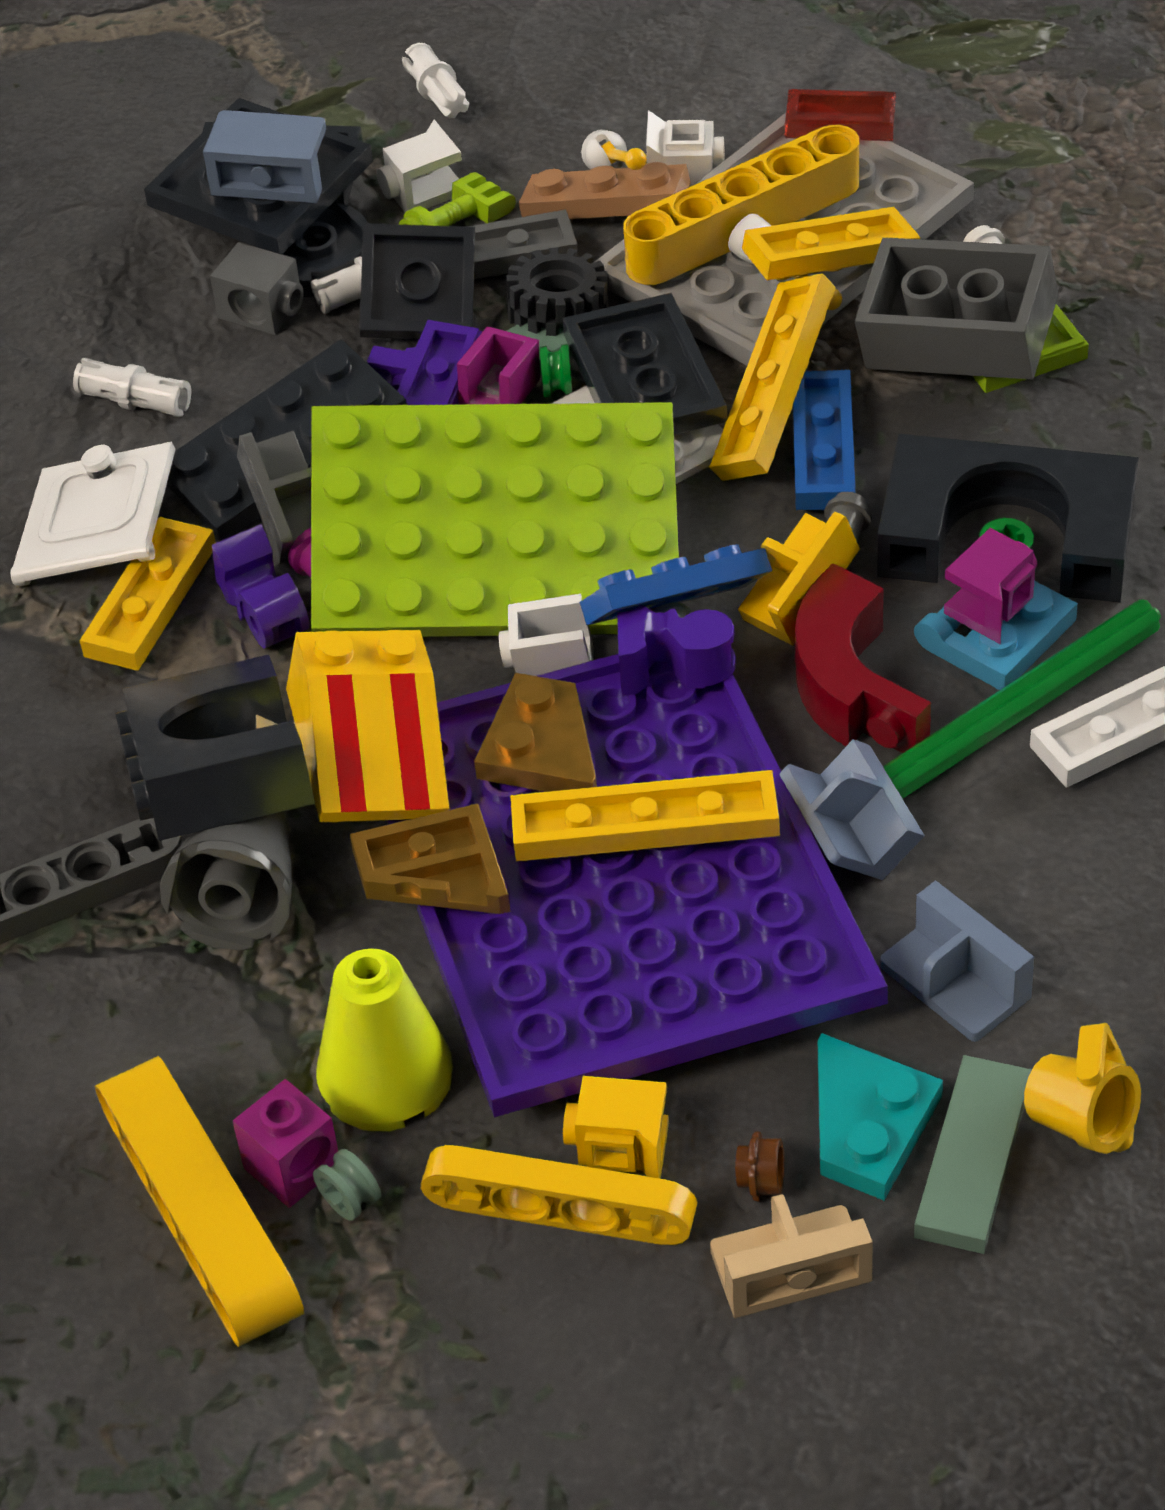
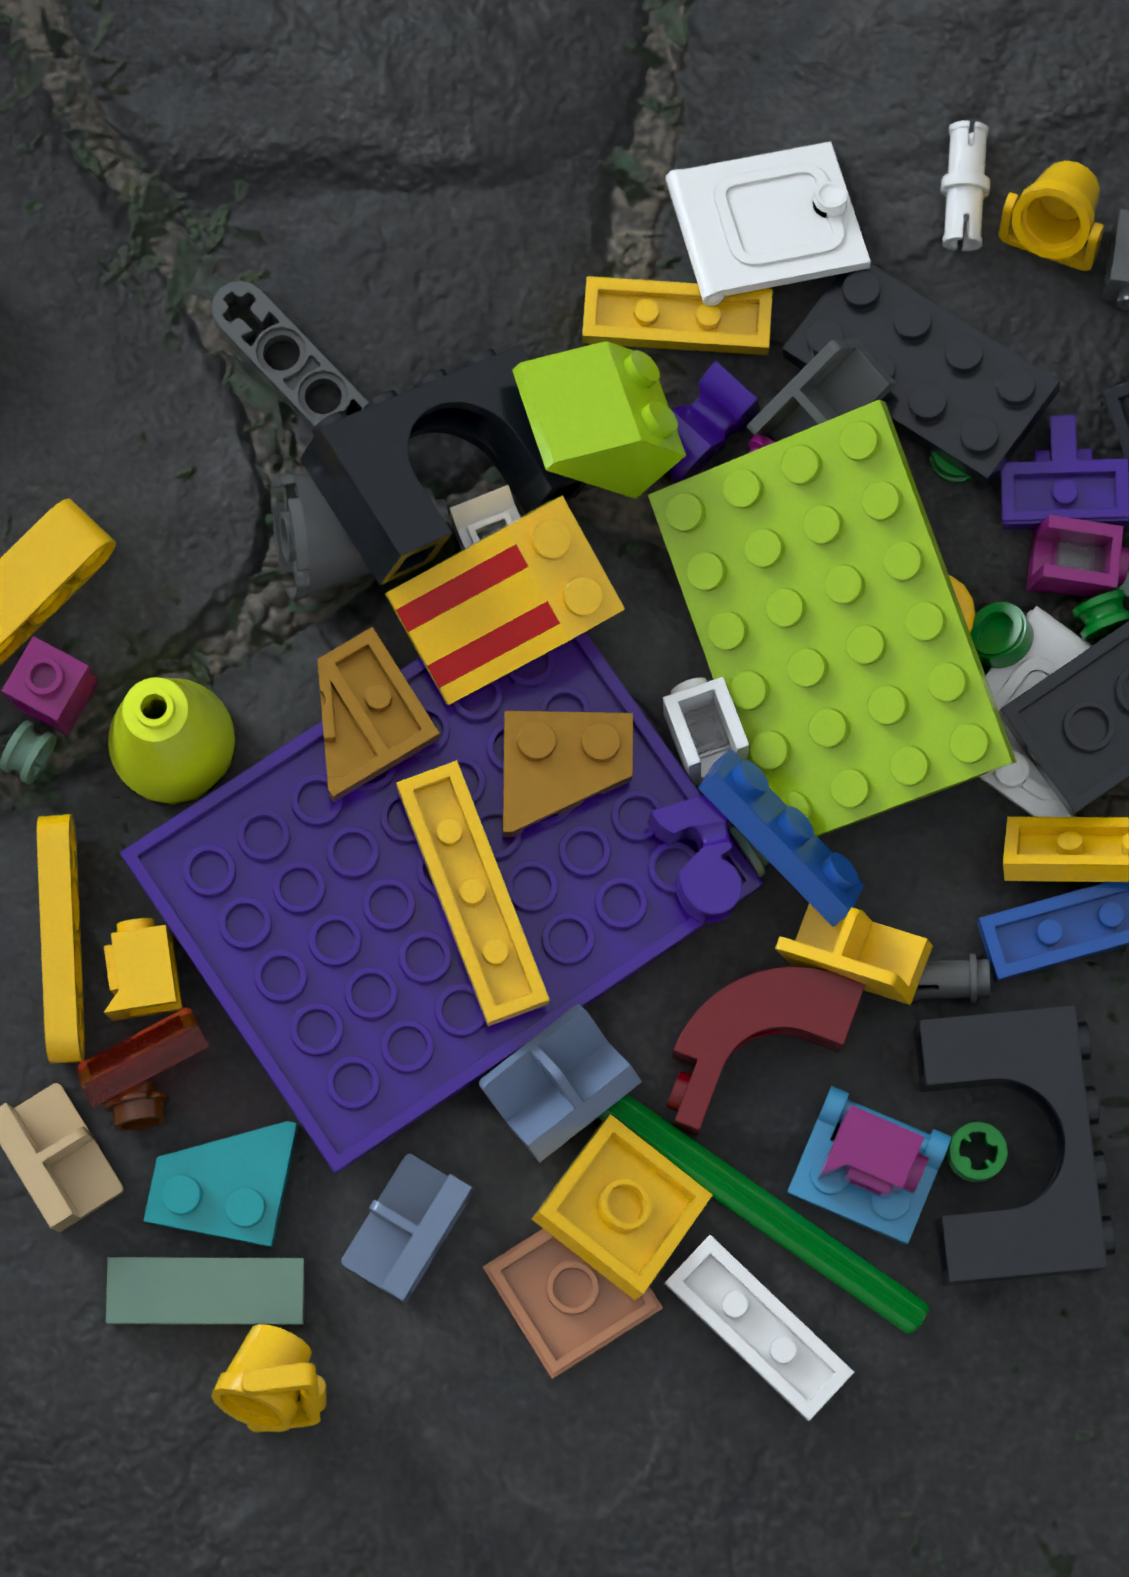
camera: 70 degrees right, 30 degrees up
none -> clear red tile [76,1007,209,1108]
none -> nougat tile [483,1229,663,1380]
none -> lime slope [512,341,686,499]
none -> yellow plate [532,1114,712,1300]
none -> yellow piece [999,160,1104,271]

